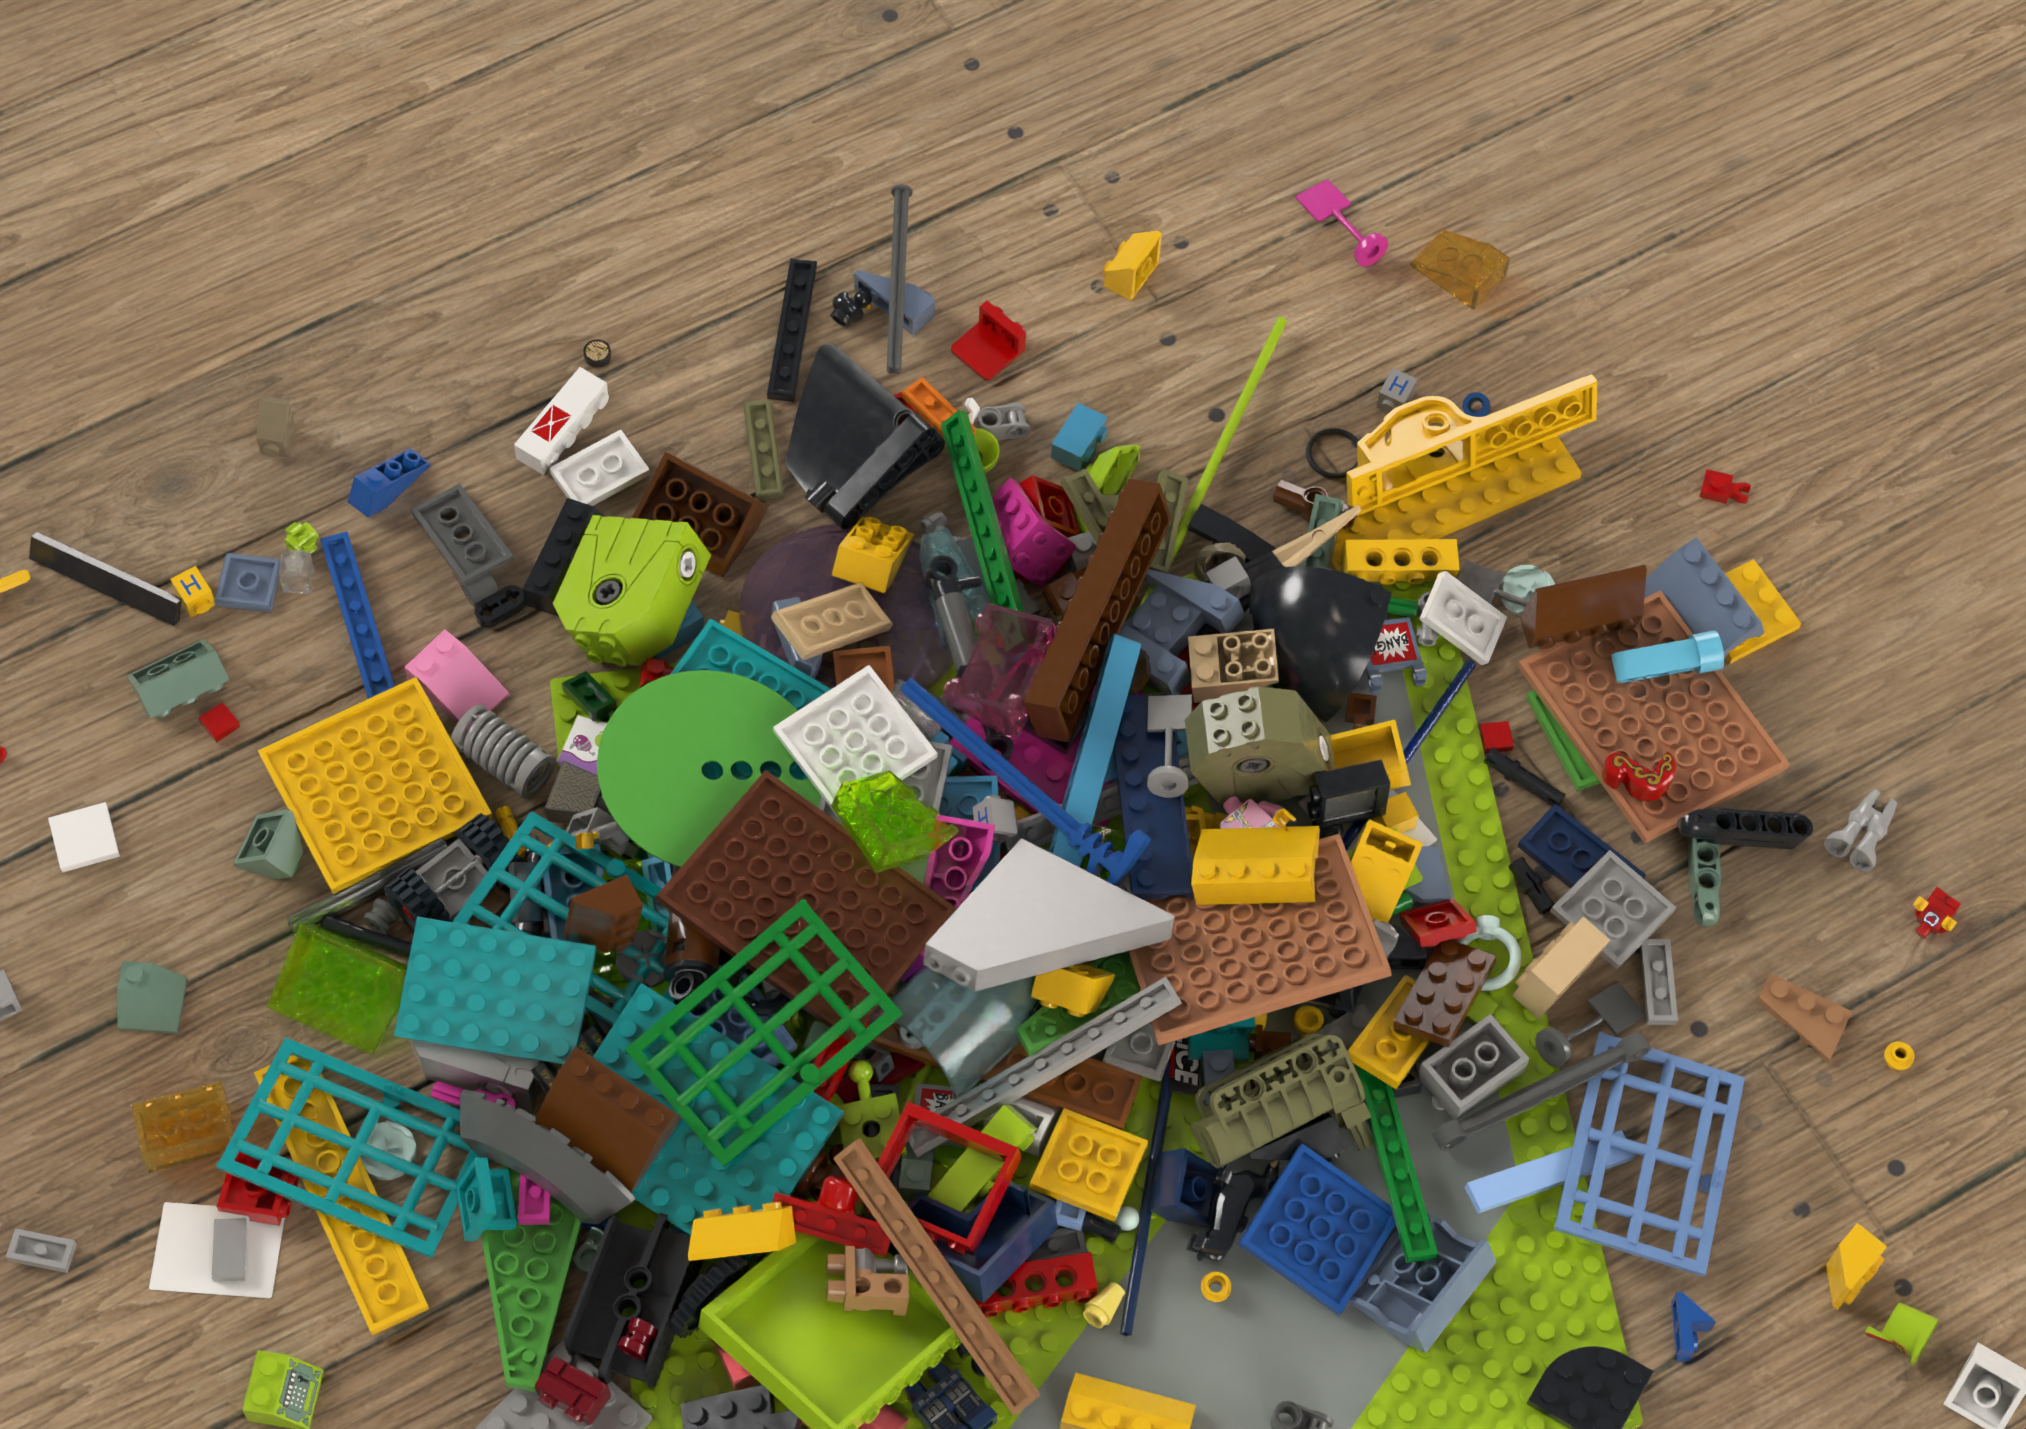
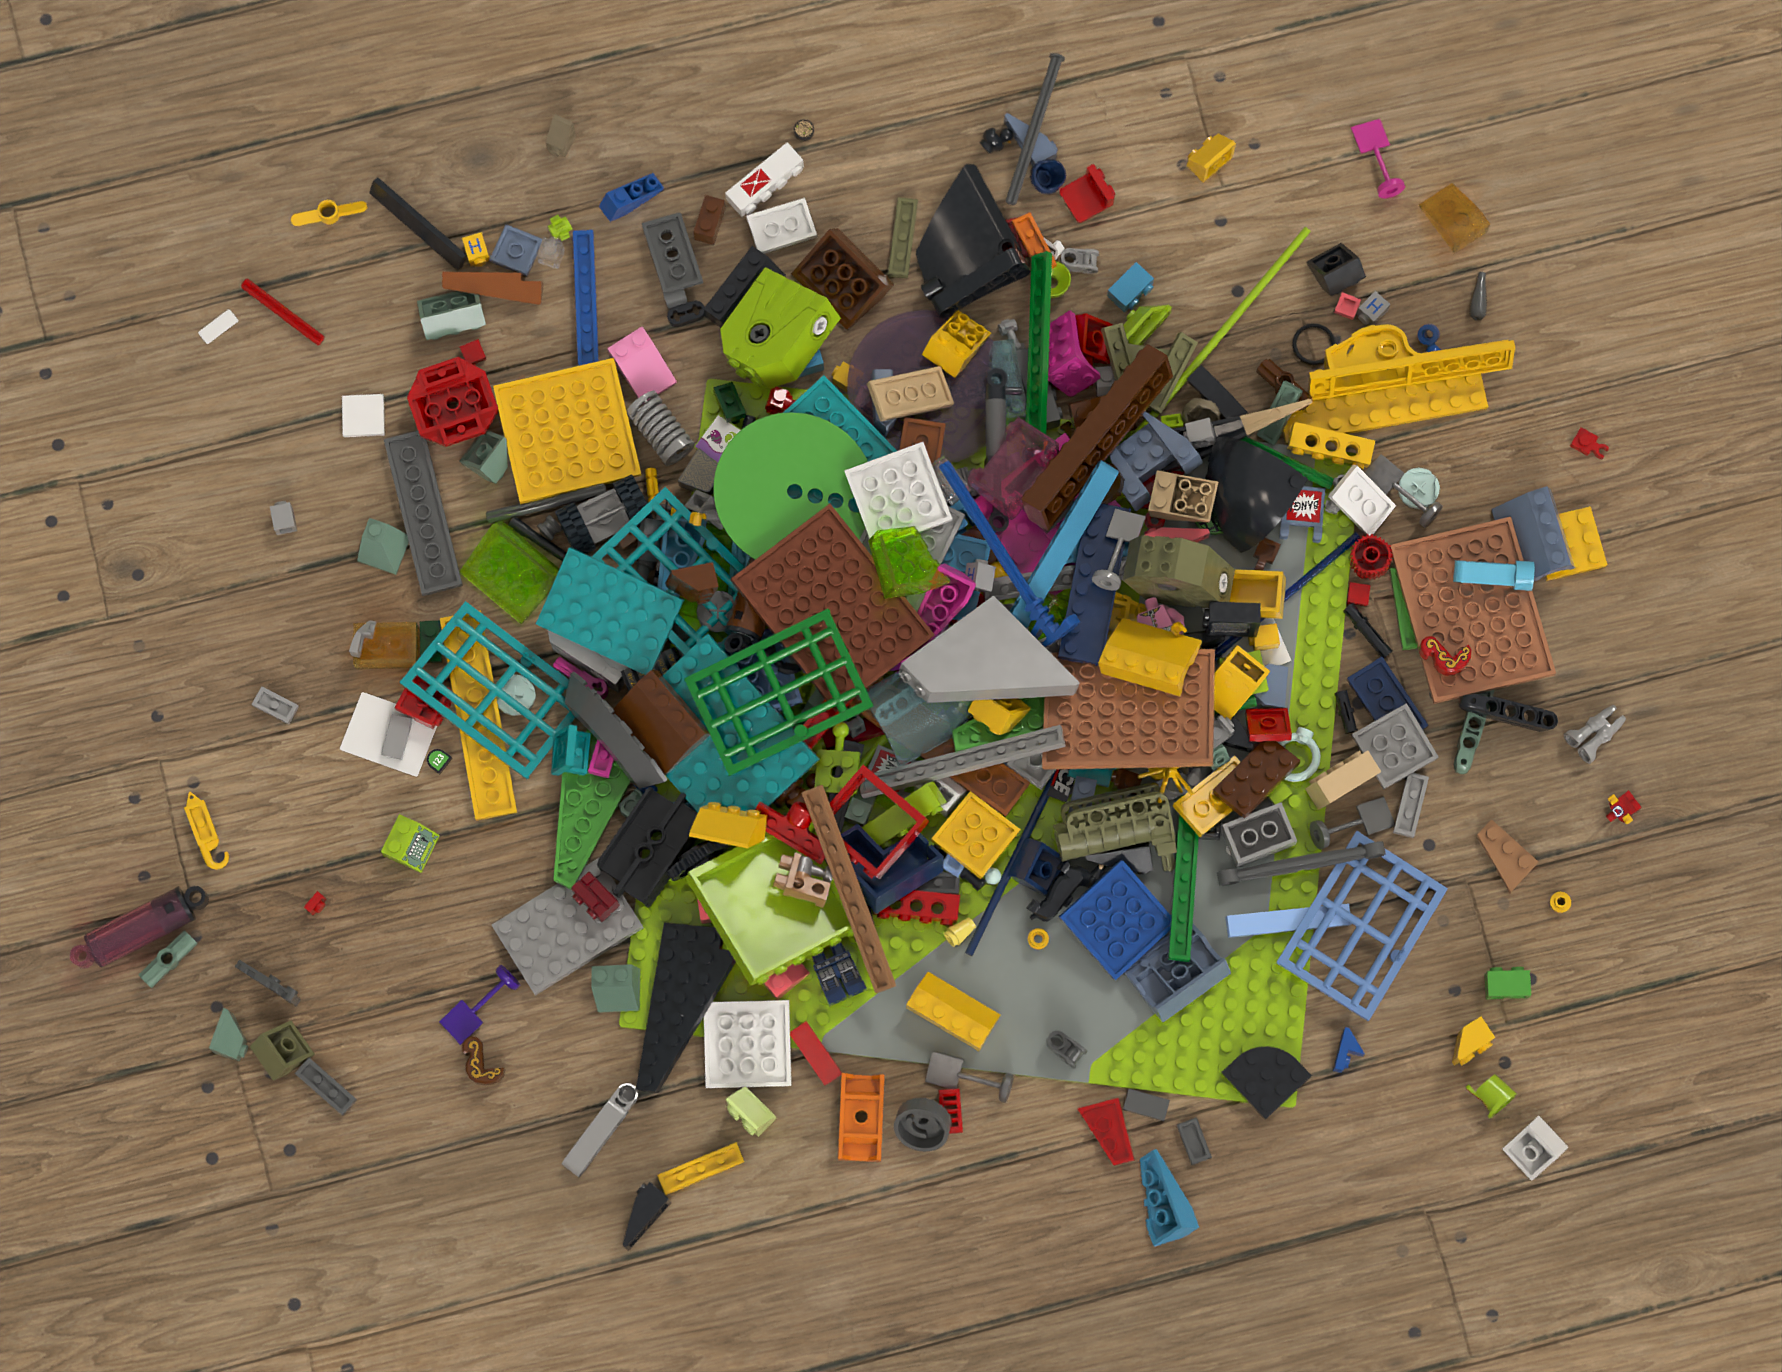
camera: 20 degrees right, 15 degrees up
dark red wheel [617,1317,659,1361] -> none
black tile [767,258,817,402] -> none
reddish brown slope [1519,565,1647,650] -> none
none -> light grey slope [349,620,376,658]
none -> dark grey plate [383,431,463,596]
none -> red piece [407,357,499,447]
none -> dark green plate [420,620,442,663]
none -> tile [427,749,453,775]
none -> dark orange wedge [442,272,543,305]
none -> reddish brown brick [693,195,726,245]
none -> dark blue hair [1030,159,1066,194]
none -> yellow plant [1138,767,1194,803]
none -> sand green bracket [1209,744,1230,771]
none -> black slope [1307,243,1366,296]
none -> coral plate [1334,292,1361,320]
none -> red brick [1349,534,1393,580]
none -> dark grey piece [1470,272,1487,320]
none -> bright green brick [1484,967,1531,999]

